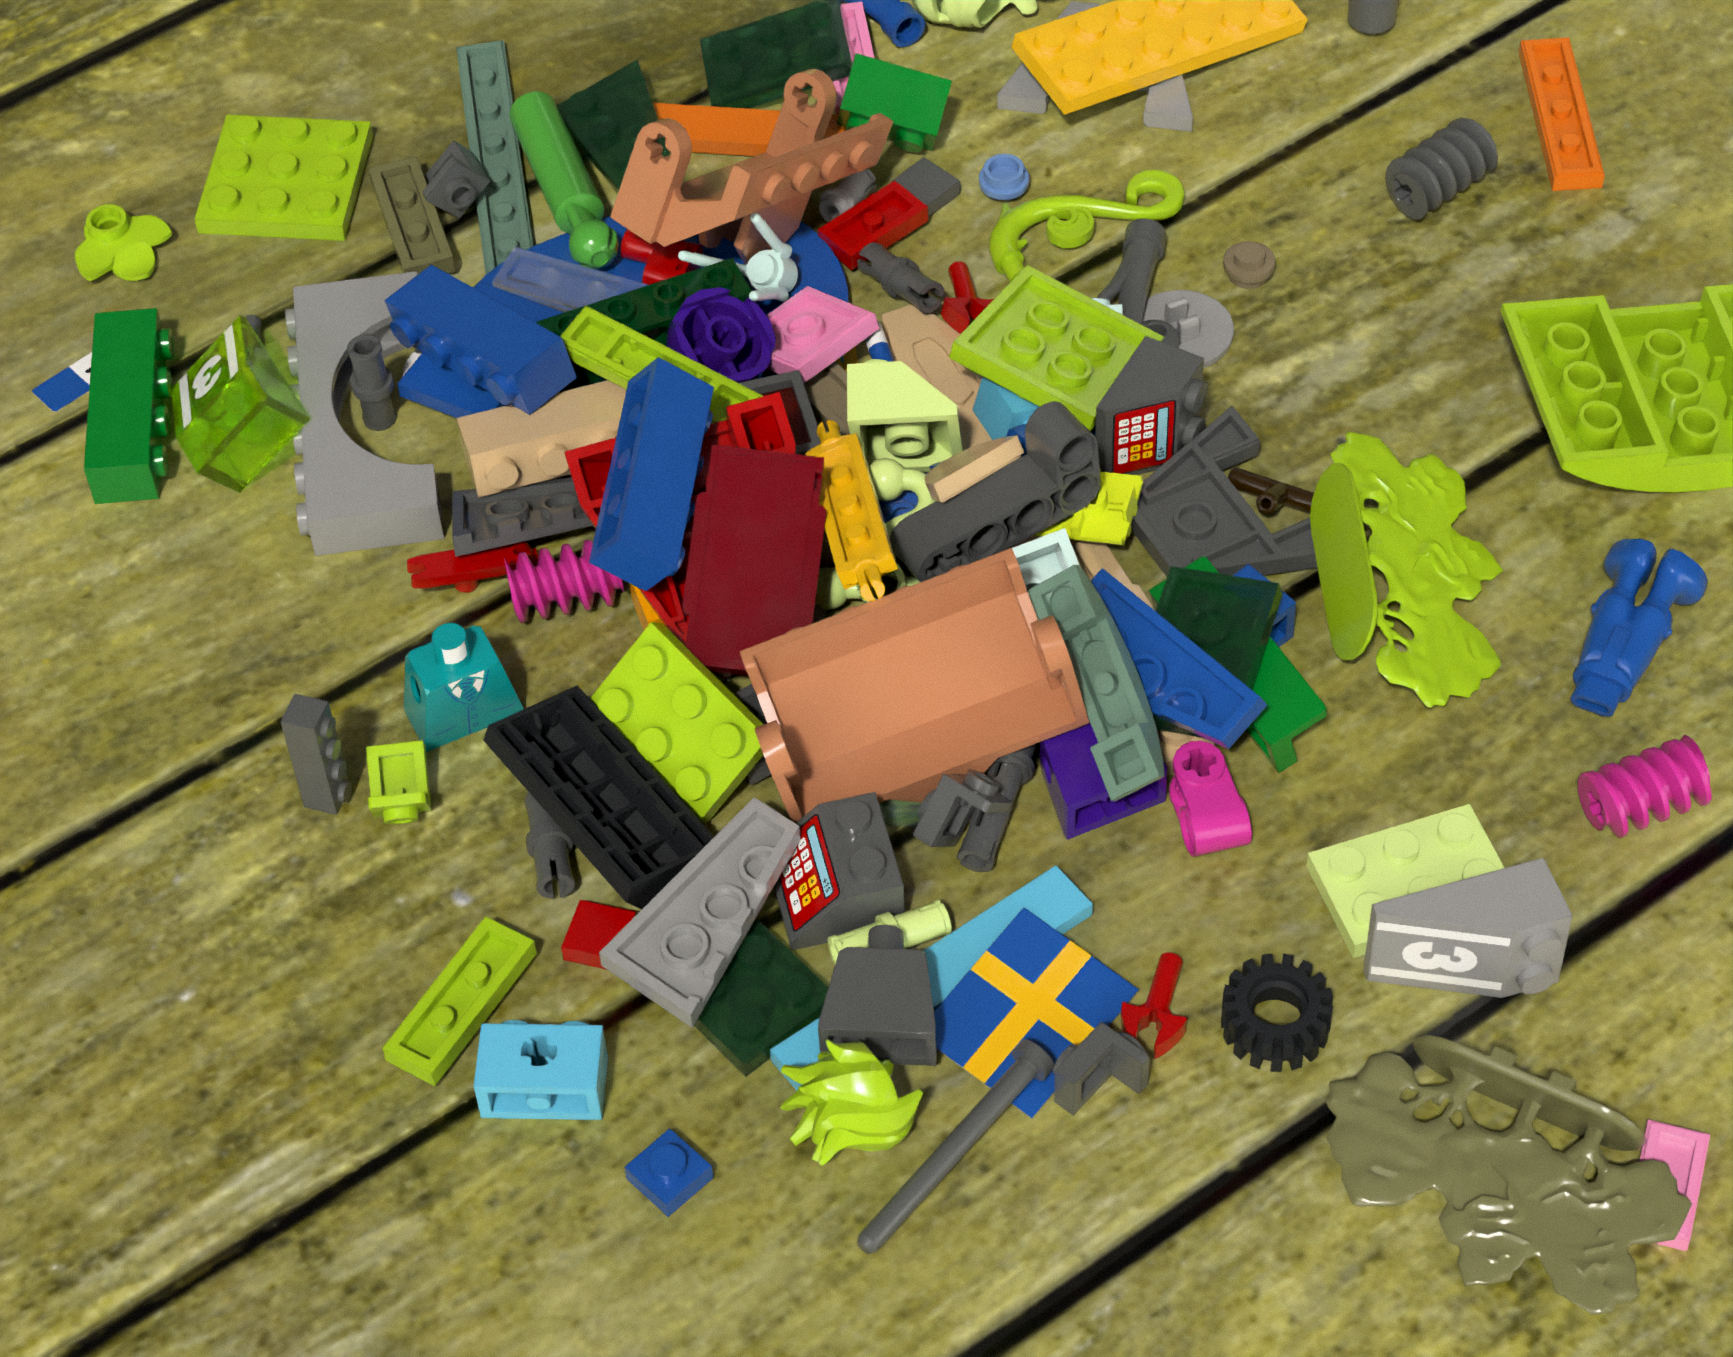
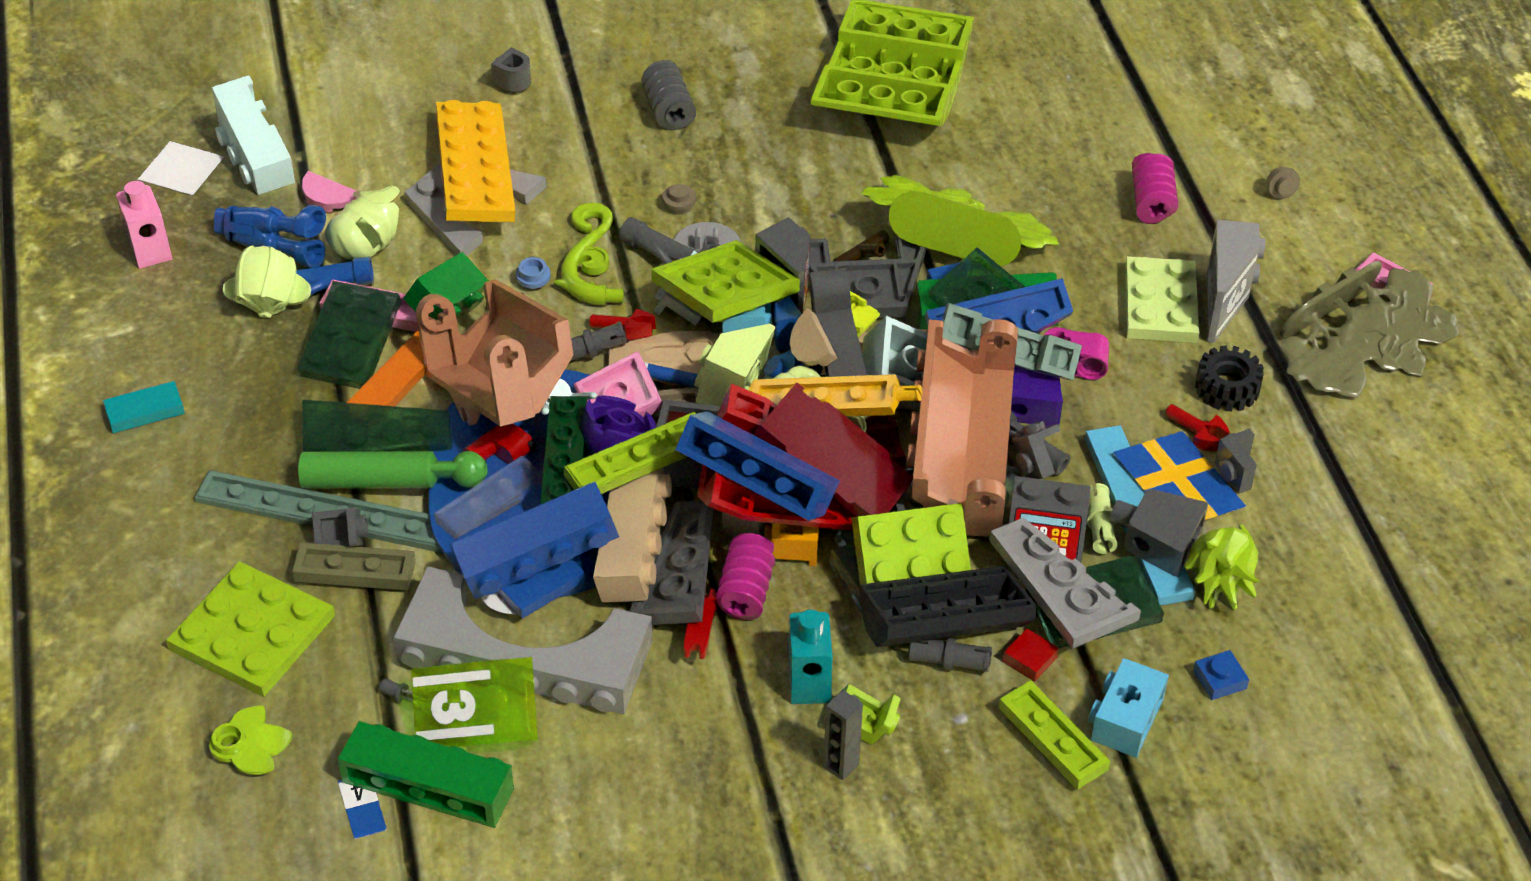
camera: 70 degrees left, 5 degrees down
dark grey pin [347,334,397,431] -> none
dark grey bar [857,1039,1054,1254] -> none
orange tile [1519,37,1605,191] -> none
blue piece [1570,538,1708,717] -> none

